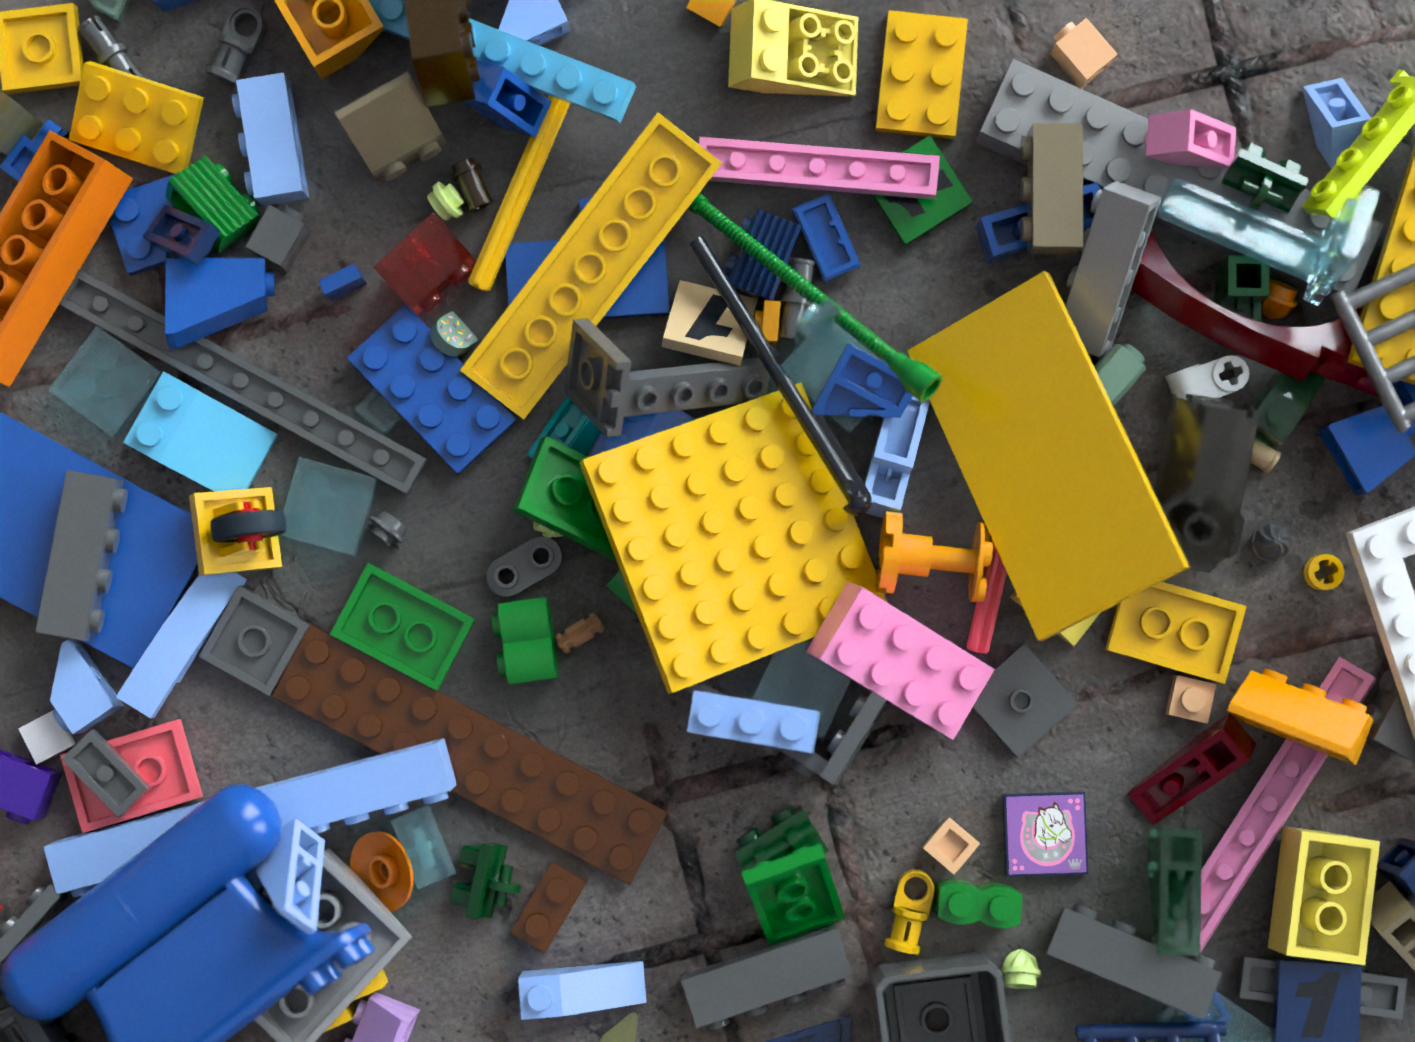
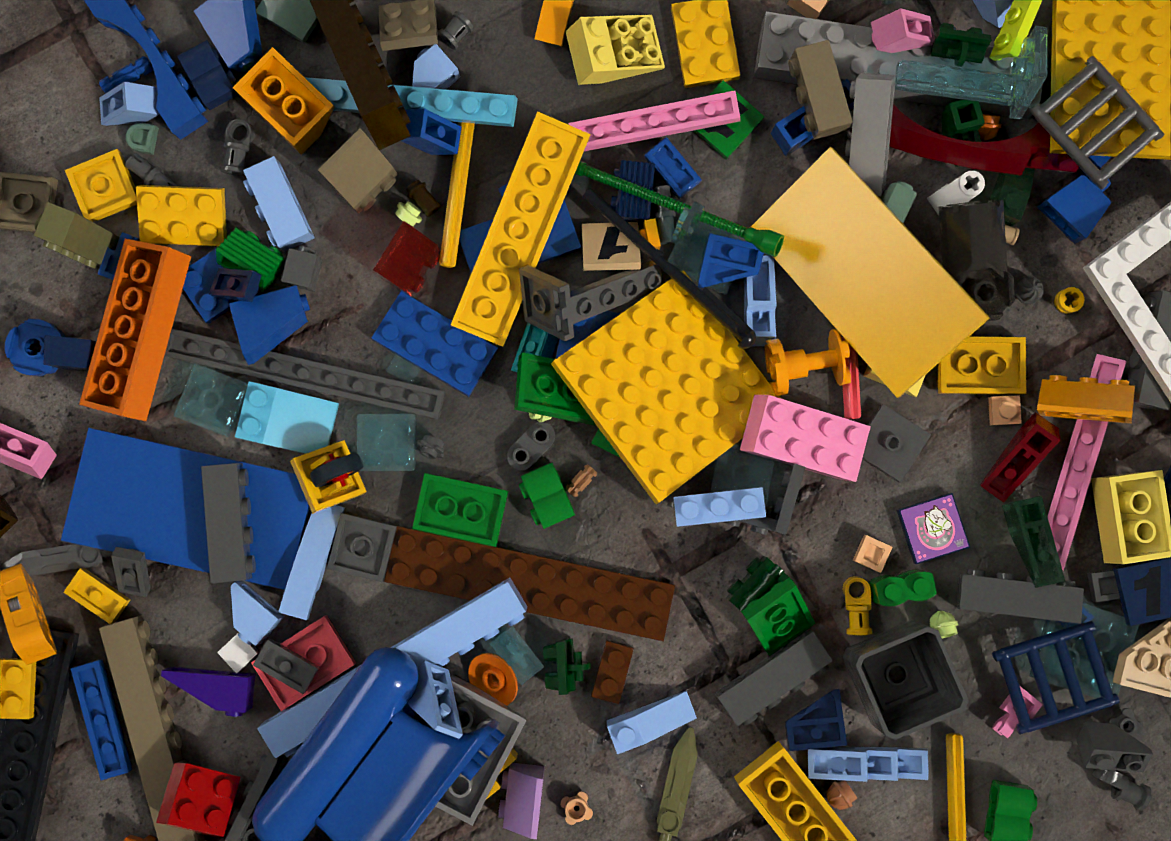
camera: 20 degrees left, 0 degrees up
blue tile [319,264,367,301] -> none
sand green tile [430,311,479,357] -> none

